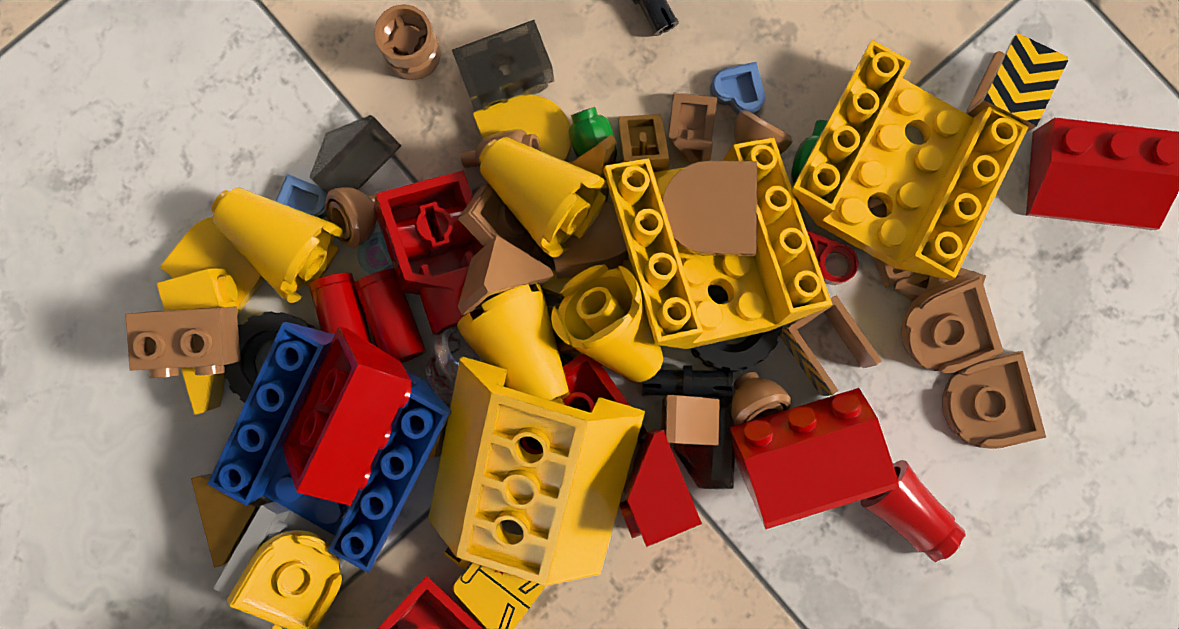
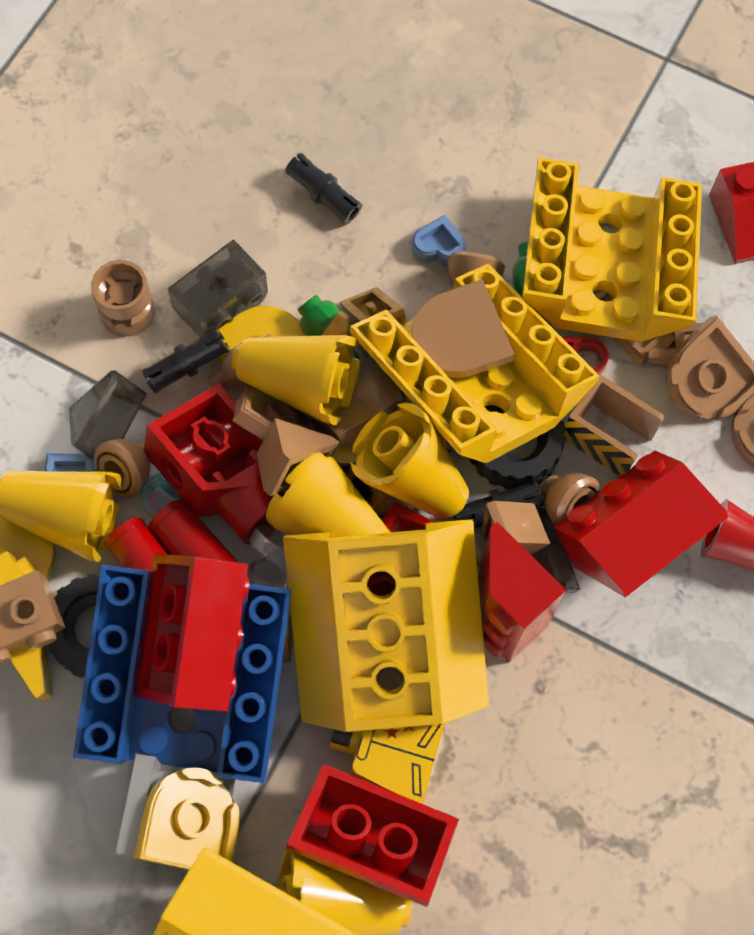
camera: 25 degrees left, 15 degrees down
pearl gold slope [191,474,268,568] -> none
medium nougat slope [668,92,717,165] -> none
piece [966,34,1068,133] -> none
none -> black pin [142,327,230,394]

